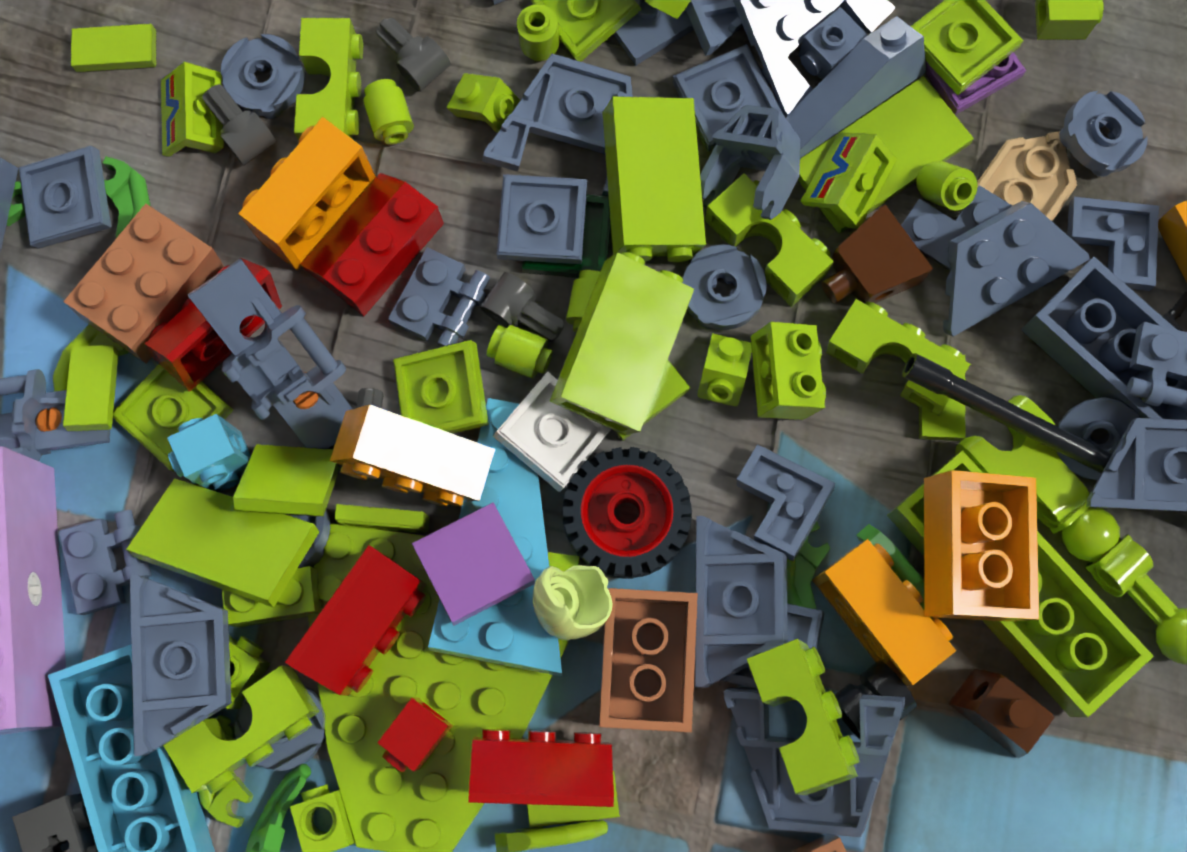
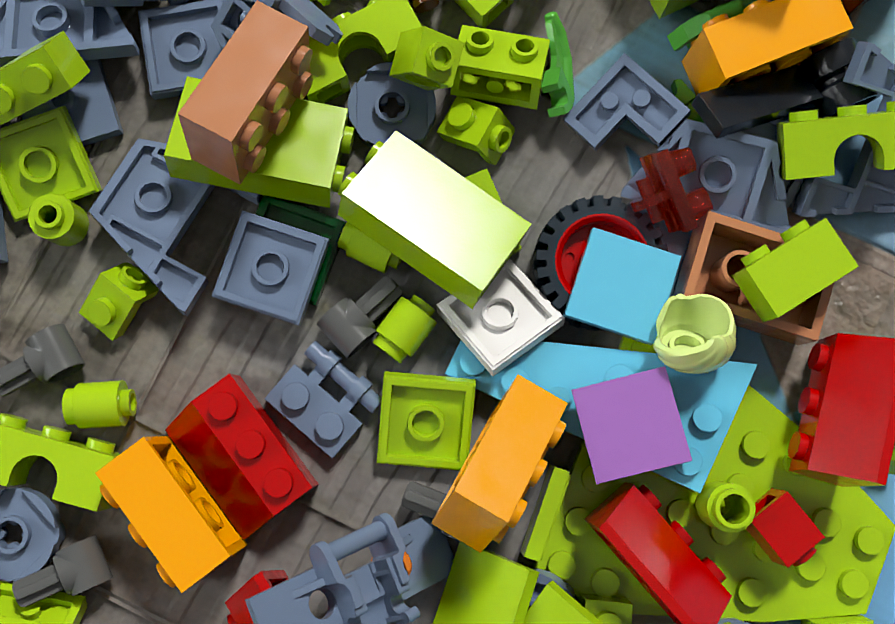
camera: 85 degrees left, 5 degrees up
none -> nougat brick [178,0,314,185]
none -> lime brick [389,26,464,91]
none -> bright green piece [541,11,575,118]
none -> medium azure tile [563,227,682,345]
none -> clear red hips [630,147,713,233]
none -> black tile [691,65,823,139]
none -> lime brick [695,481,756,533]
none -> lime brick [732,218,859,323]

